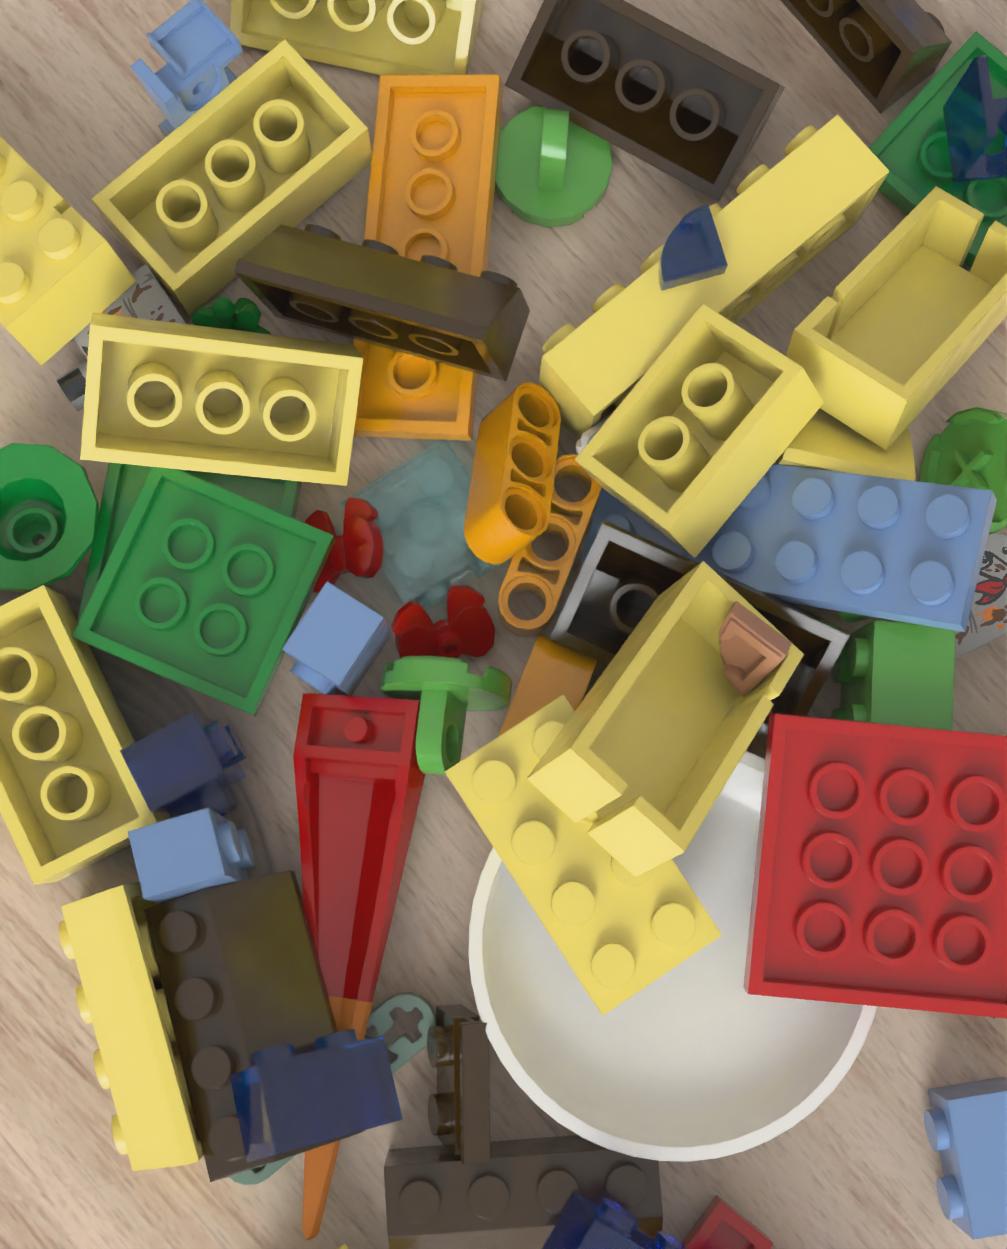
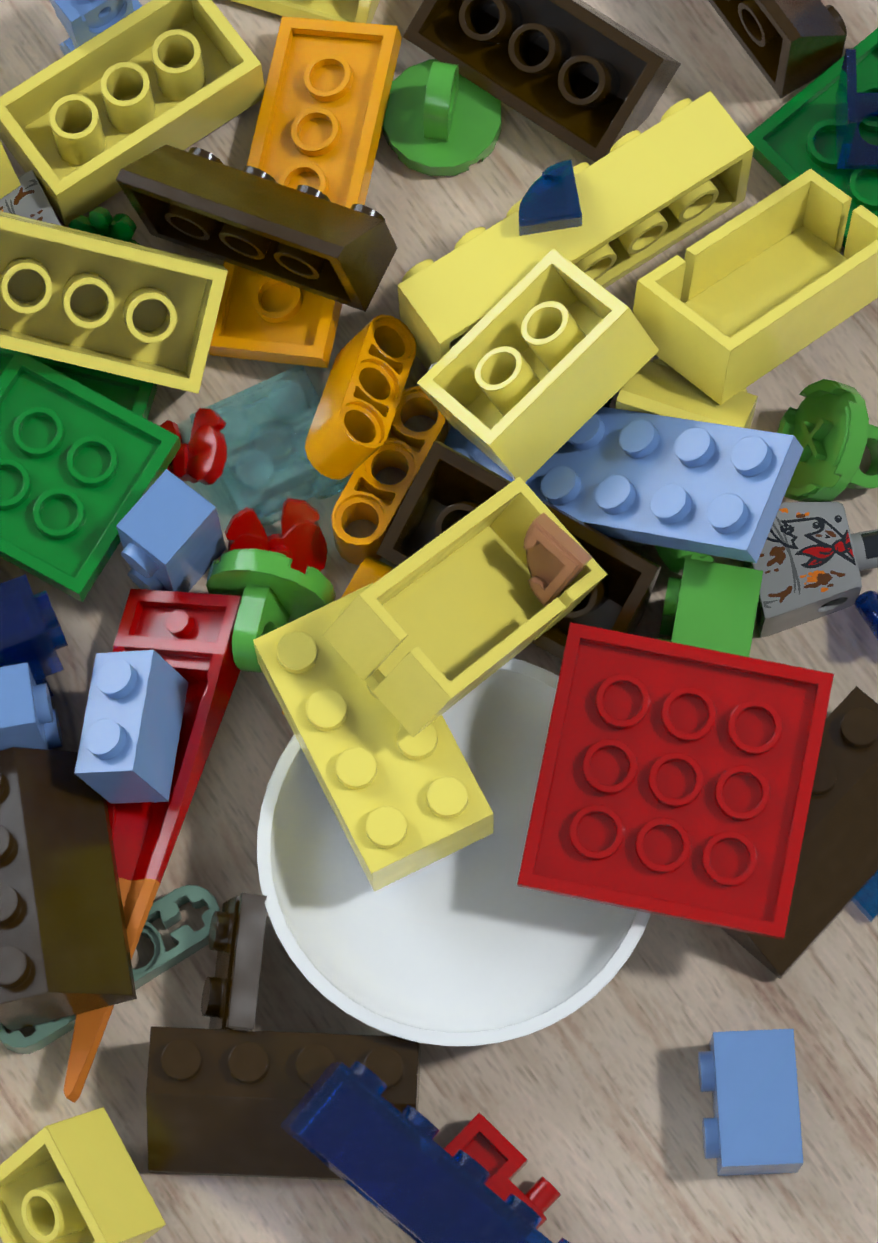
camera: 15 degrees right, 10 degrees down
clear blue brick [230,1029,403,1162] -> none
none -> medium blue brick [74,650,189,804]

